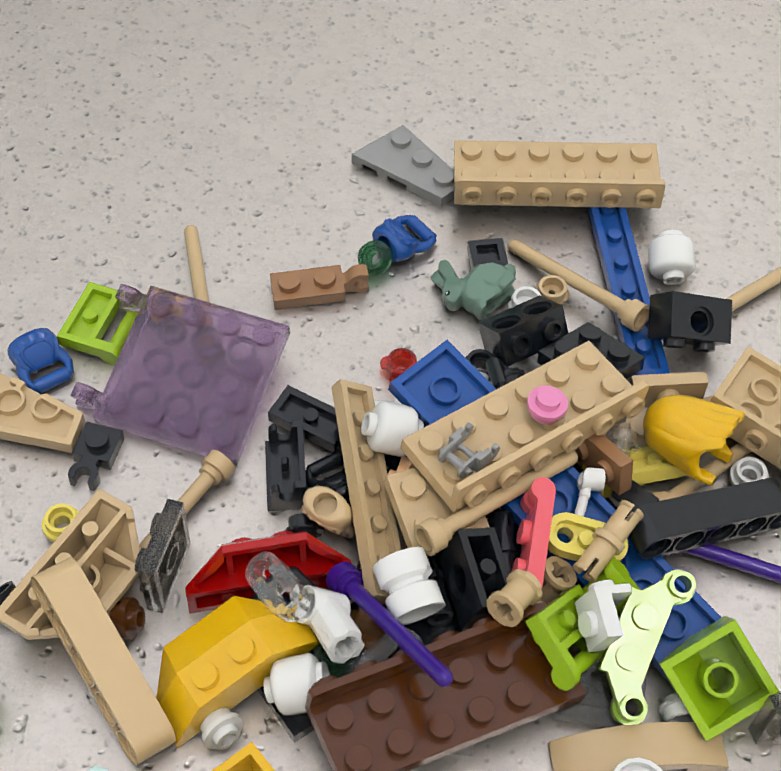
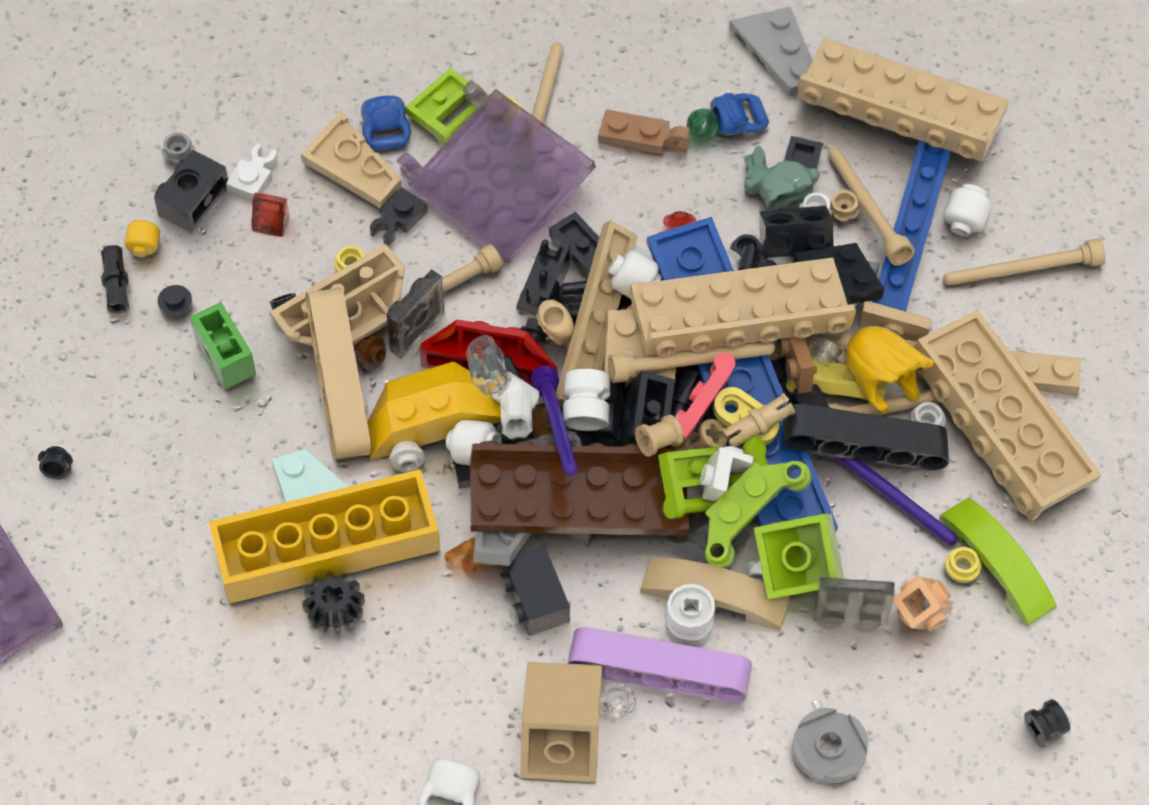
camera: 25 degrees right, 5 degrees up
light grey piece [438,422,500,478] -> none
bright pink plate [527,386,568,424] -> none
white hand [574,467,606,517] -> none
black brick [648,291,732,352] -> none

